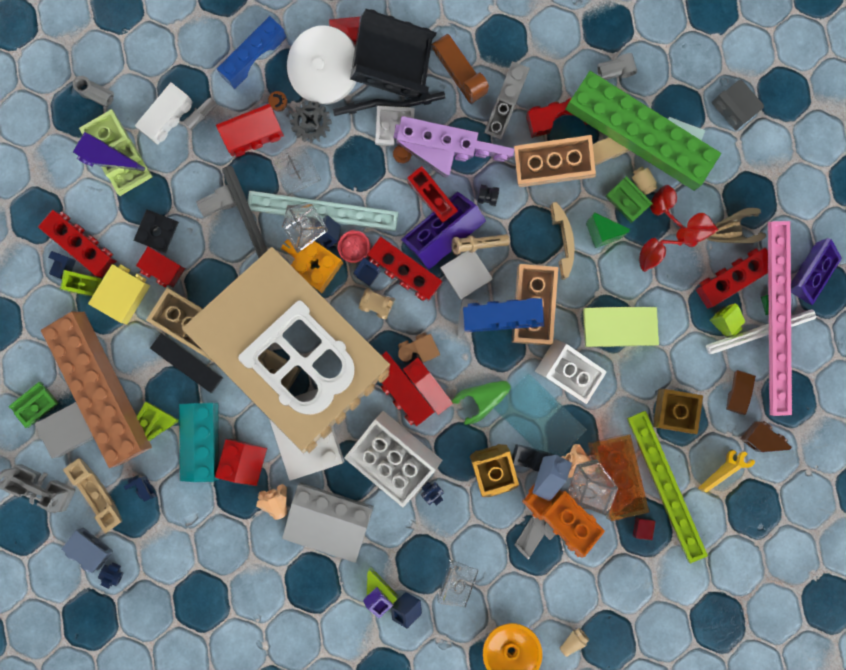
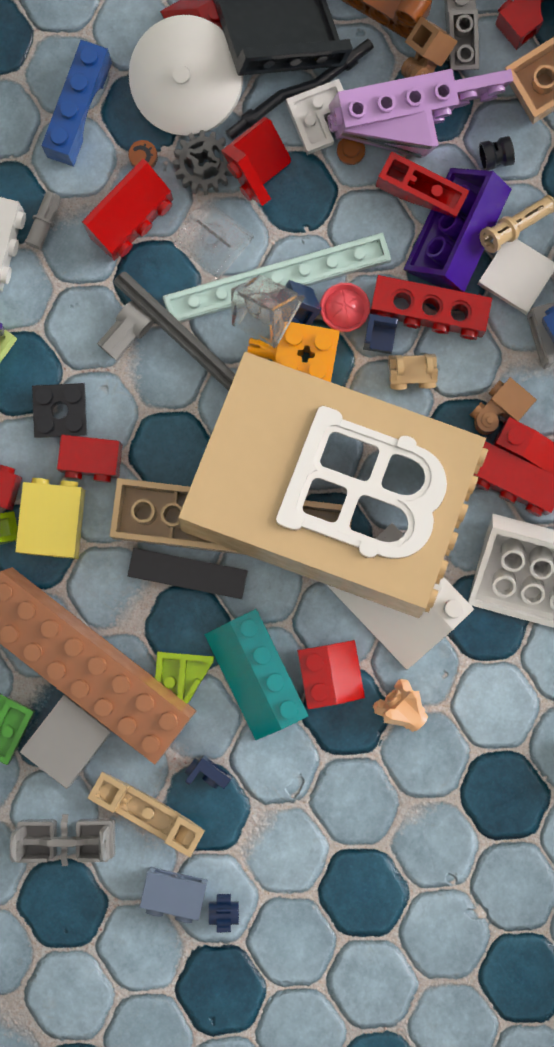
camera: 20 degrees left, 0 degrees up
light grey slope [282,483,374,563] -> none
none -> red bracket [221,117,291,206]
none -> medium nougat brick [401,16,458,78]

